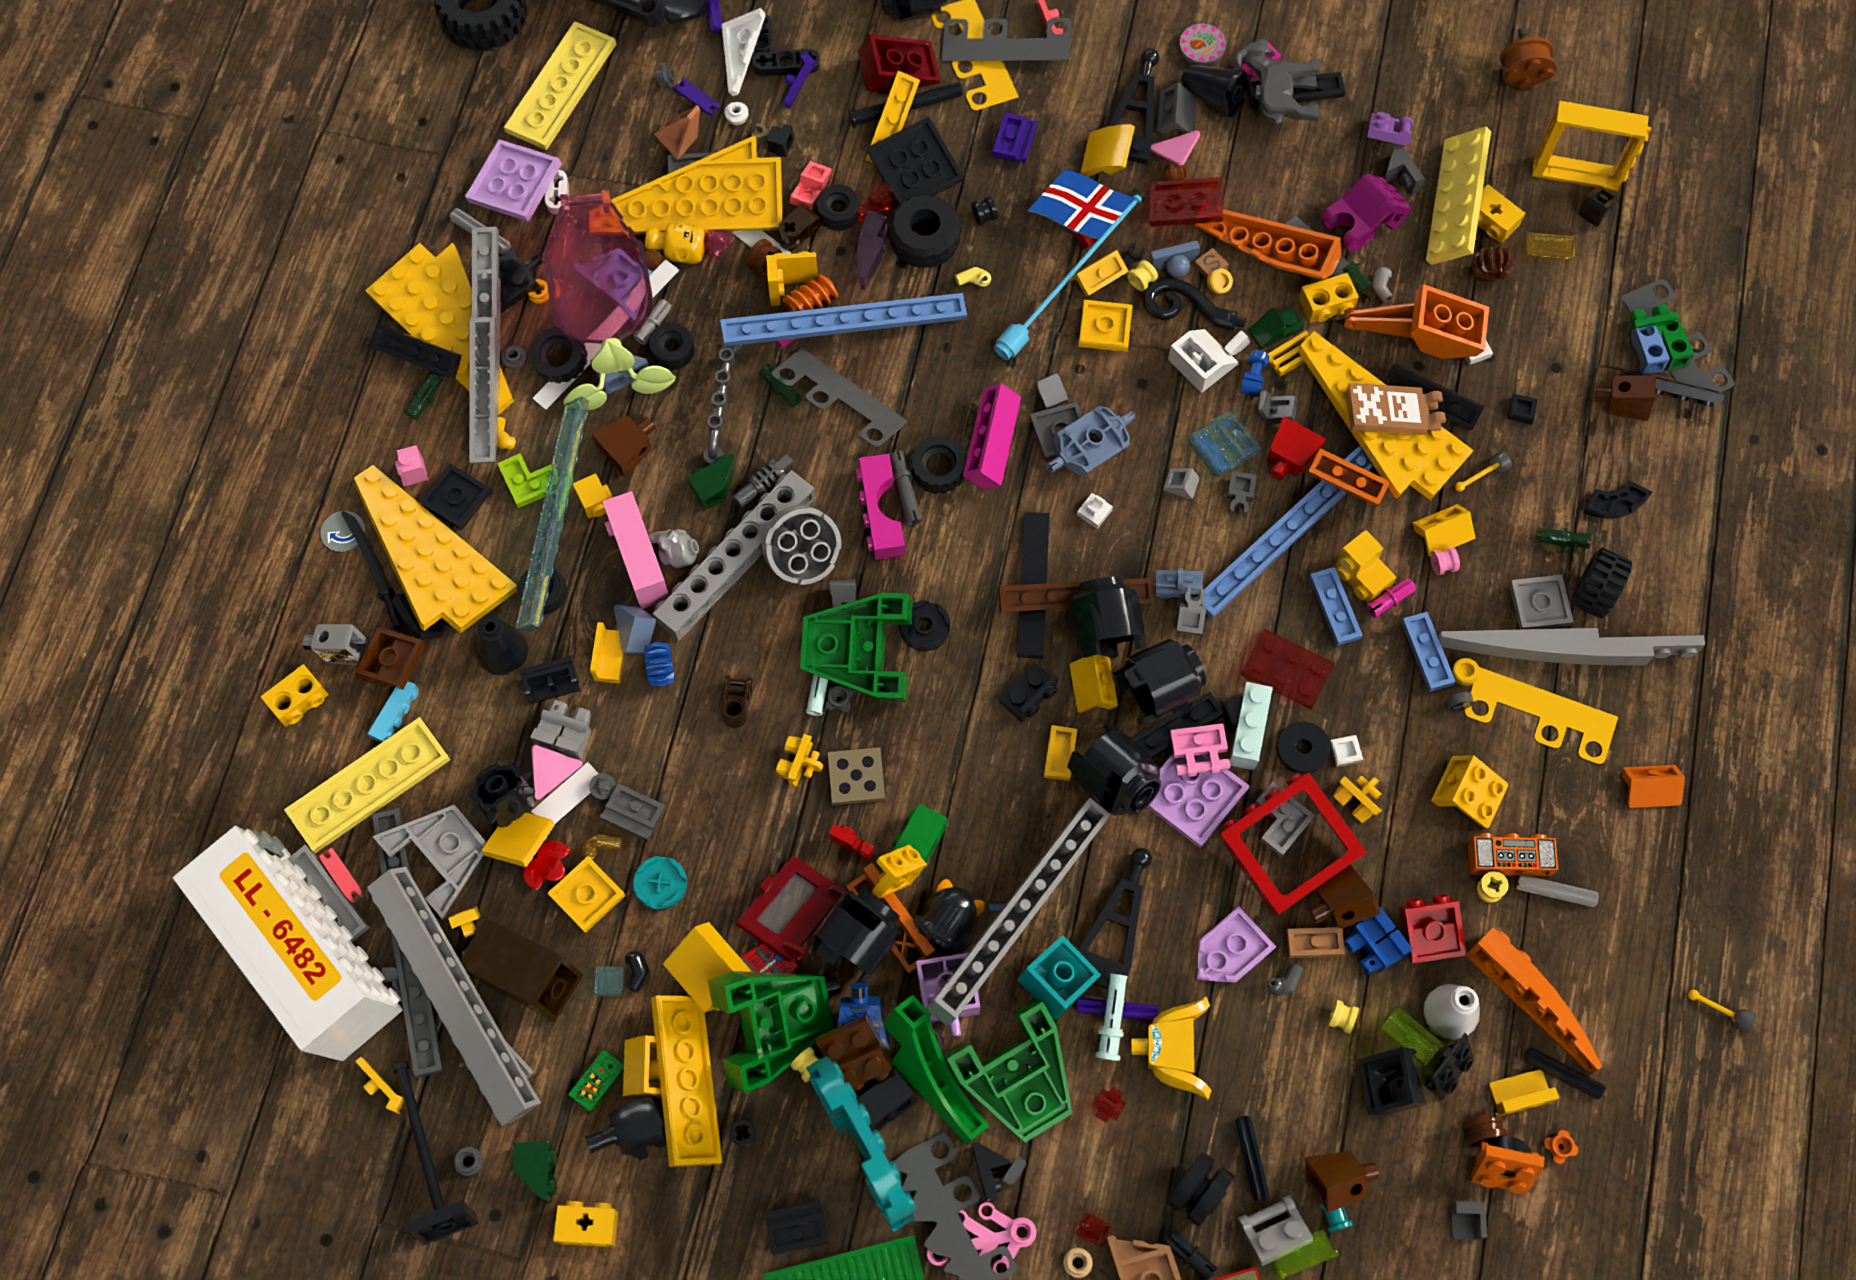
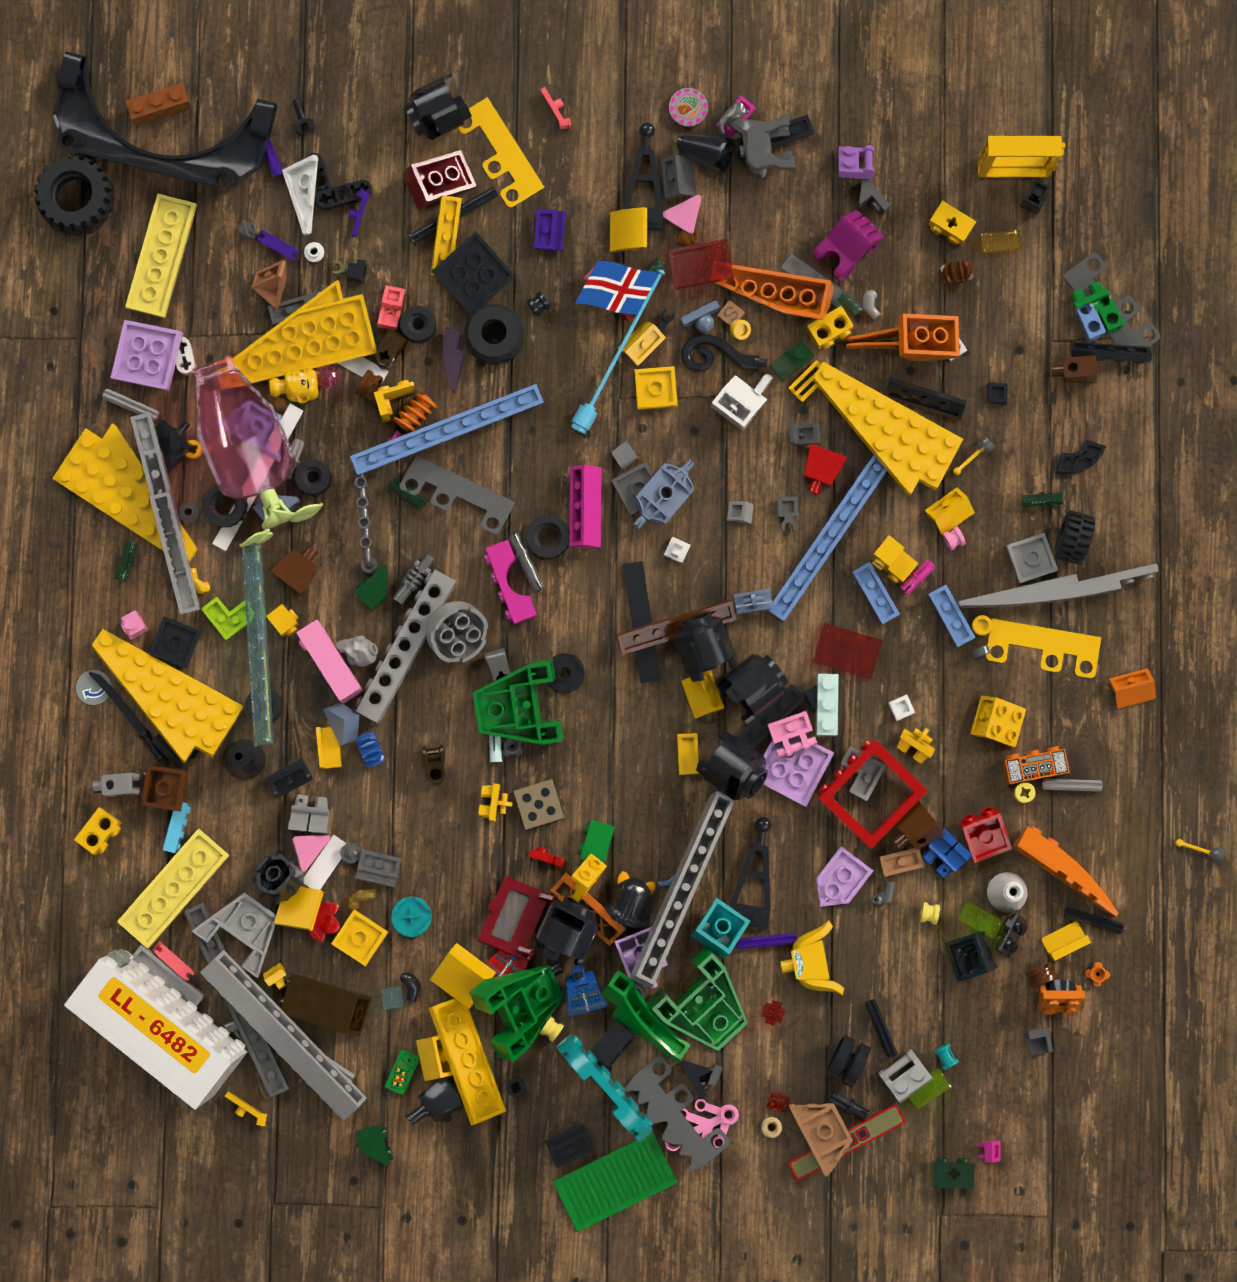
camera: 15 degrees left, 15 degrees up
black plate [370,324,462,379] -> none
black tile [392,1061,479,1245] -> none
dark grey plate [454,1147,483,1176] -> none
yellow brick [554,1201,619,1247] -> none
reddish brown plate [816,1015,892,1092] -> none
clear red plate [857,183,893,223] -> none
dark grey piece [942,18,1072,61] -> none
light yellow arm [954,267,991,287] -> none
black bracket [999,663,1058,722] -> none
light aqua pin [1095,973,1128,1061] -> none
light yellow wheel [1127,260,1158,291] -> none
light grey plate [1176,587,1206,634] -> none
clear light blue slope [1188,411,1261,477] -> none
blue leg [1240,350,1269,397] -> none
black tile [1276,721,1331,774] -> none
reddish brown torso [1305,1152,1379,1212] -> none
orange brick [1307,448,1390,507] -> none
medium nougat tile [1346,383,1446,435] -> none
light yellow plate [1426,126,1491,265] -> none
dark orange wheel [1500,28,1556,90] -> none

